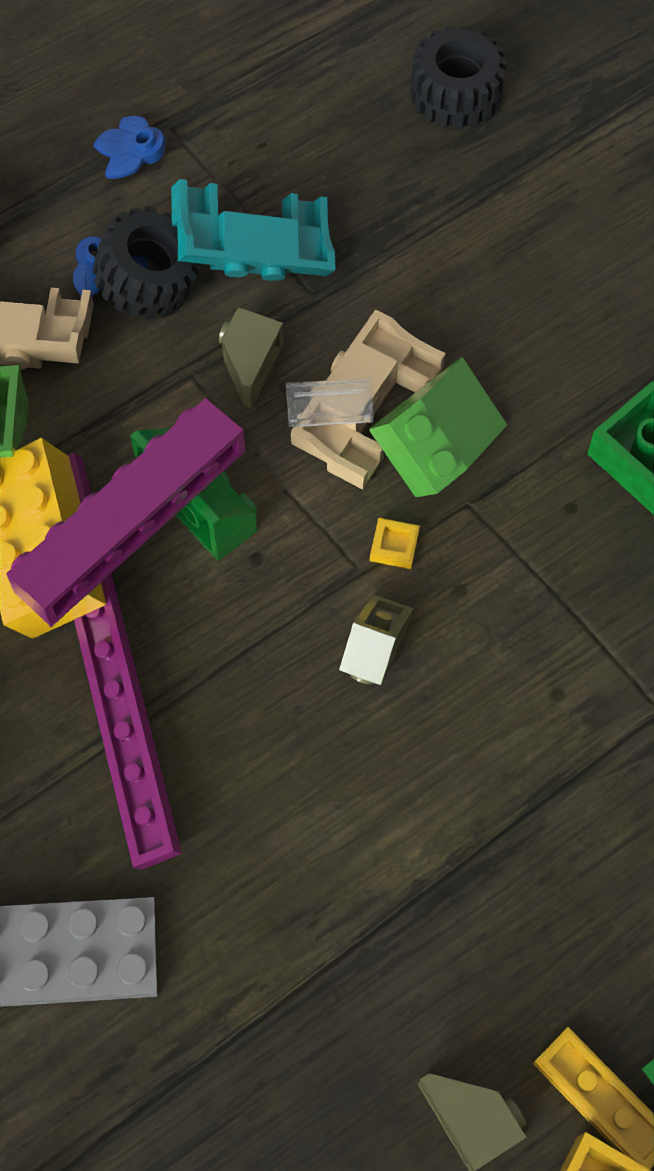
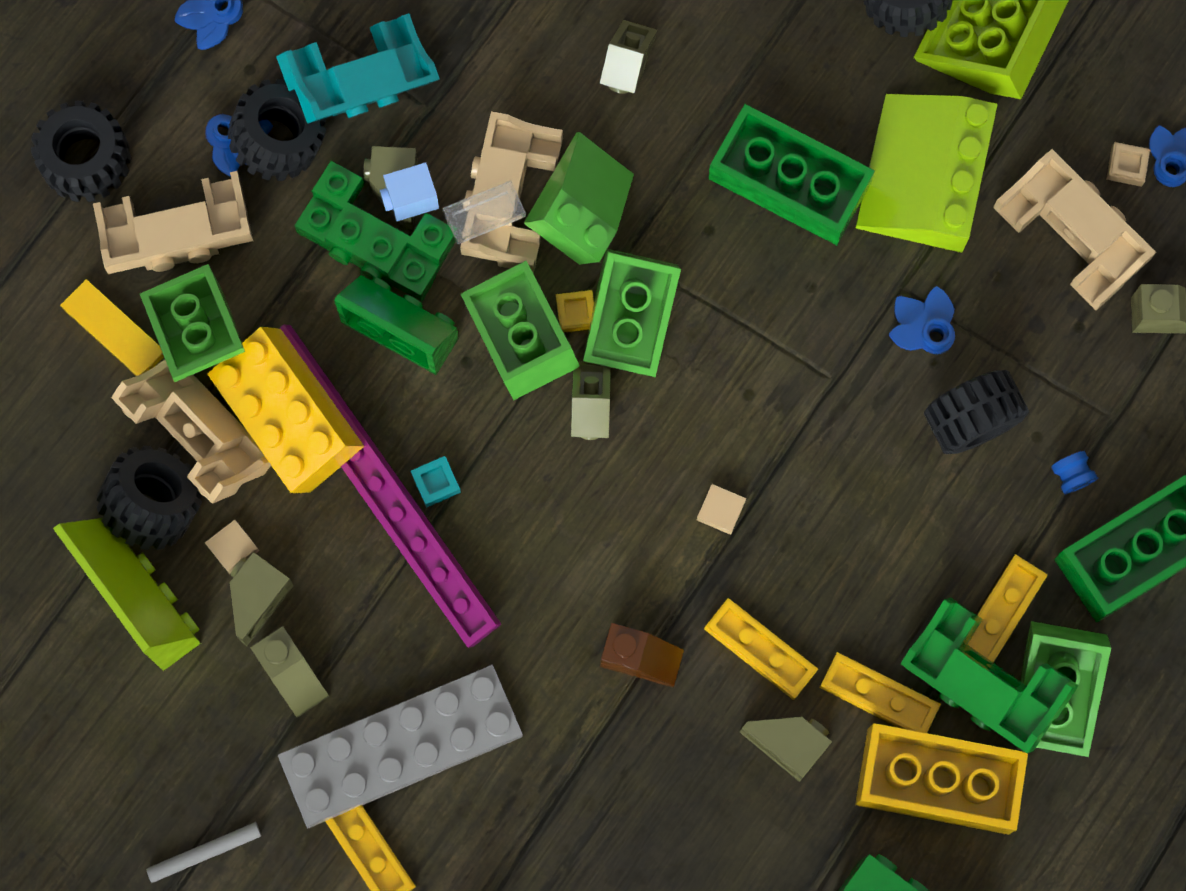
camera: 20 degrees left, 10 degrees up
magenta brick [6,398,245,627] -> none
none -> green bracket [294,161,458,302]
none -> light blue brick [380,162,439,221]
none -> teal plate [411,456,461,508]
none -> bright green slope [461,260,580,400]
none -> bright green slope [583,249,681,377]
none -> slope [600,20,657,94]
none -> reddish brown slope [600,623,684,688]
none -> tan tile [697,484,746,535]
none -> yellow tile [704,598,818,700]

